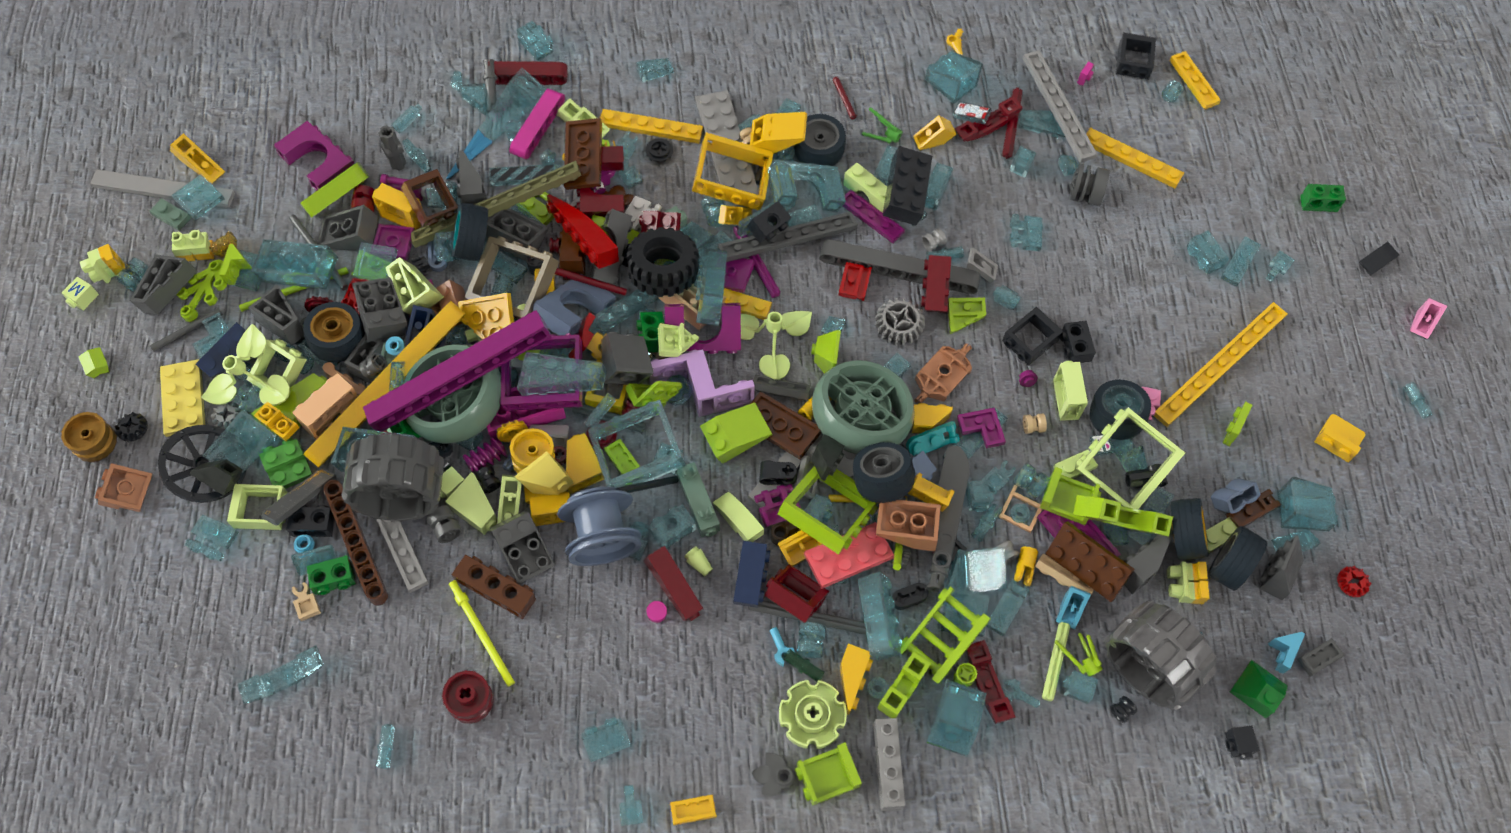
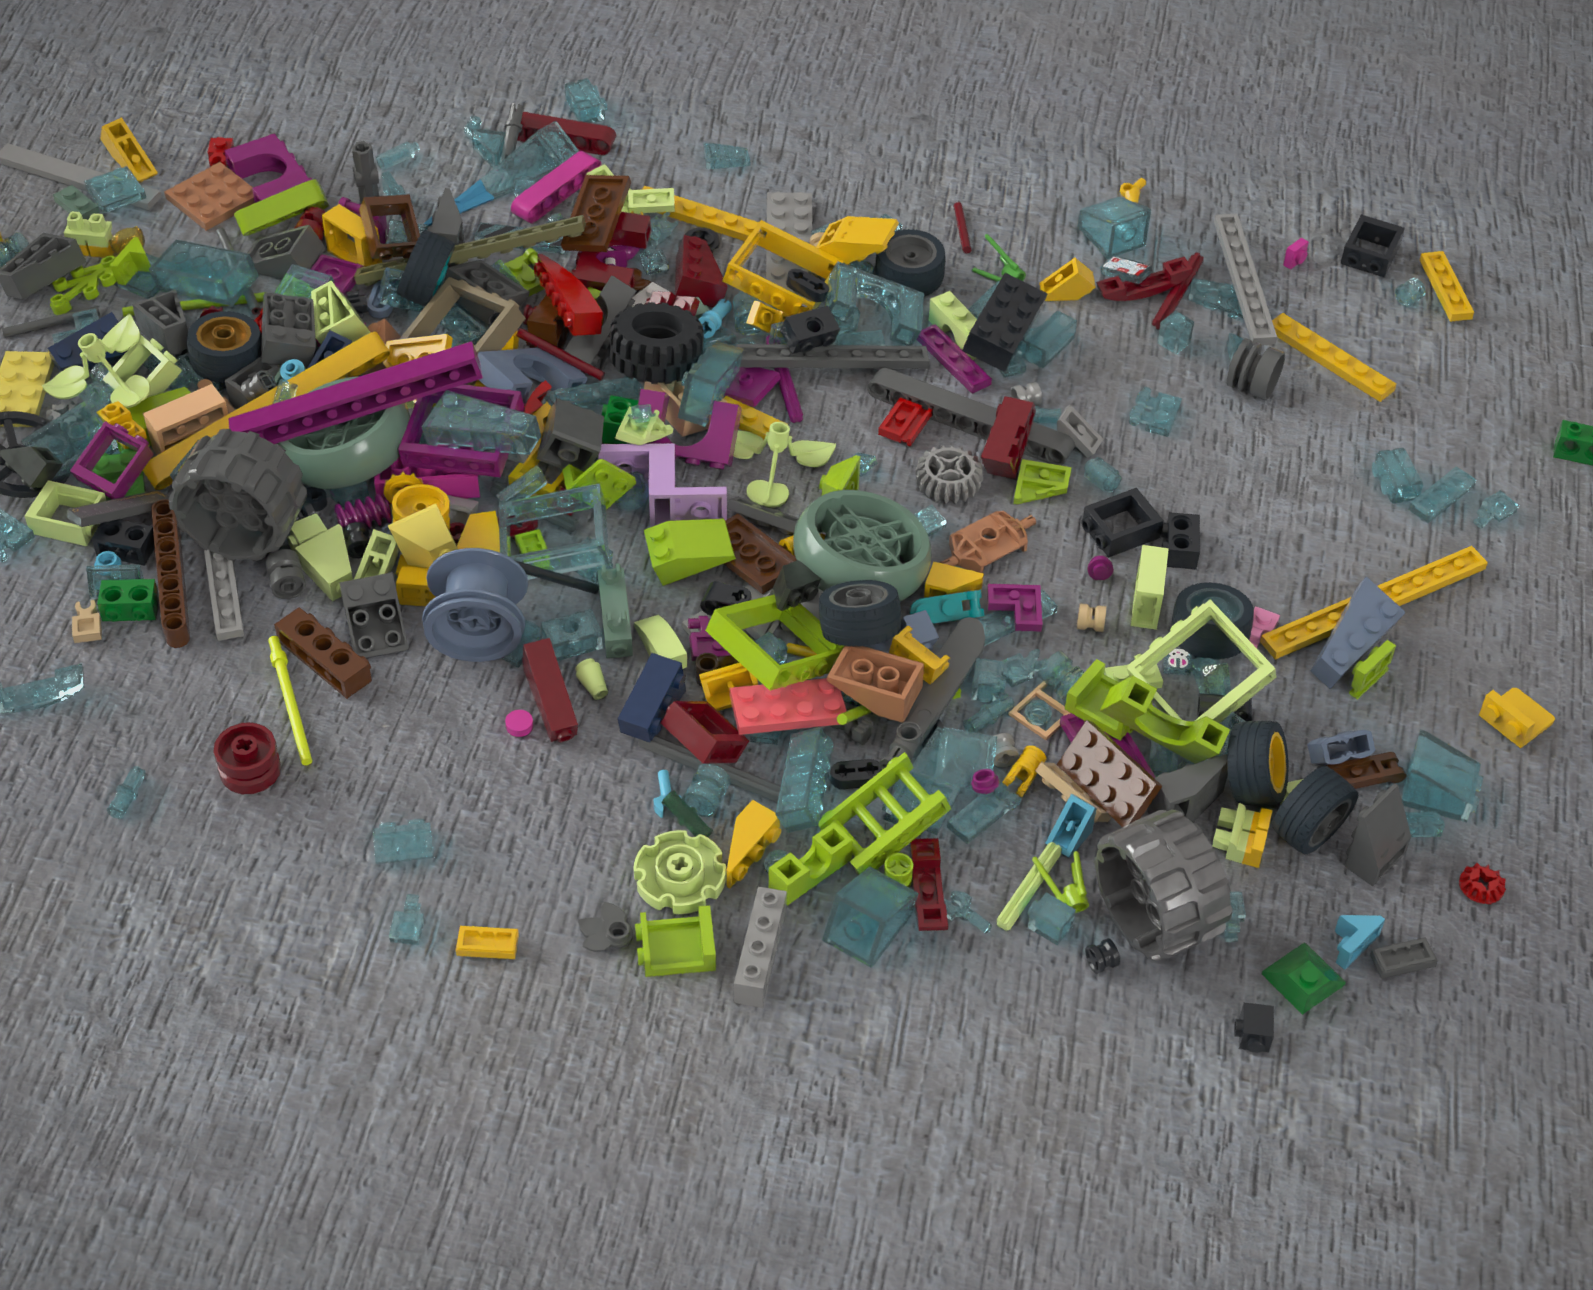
camera: 15 degrees right, 15 degrees down
none -> magenta window [70,421,154,500]
none -> nougat plate [164,162,255,231]
none -> red plate [207,137,234,167]
none -> yellowish green plate [628,188,675,214]
none -> clear light blue plate [628,404,656,423]
none -> dark red wedge [675,235,728,308]
none -> medium azure pin [699,299,732,338]
none -> black beam [786,269,829,303]
none -> magenta plate [971,769,1000,794]
none -> sand blue wedge [1310,576,1406,689]

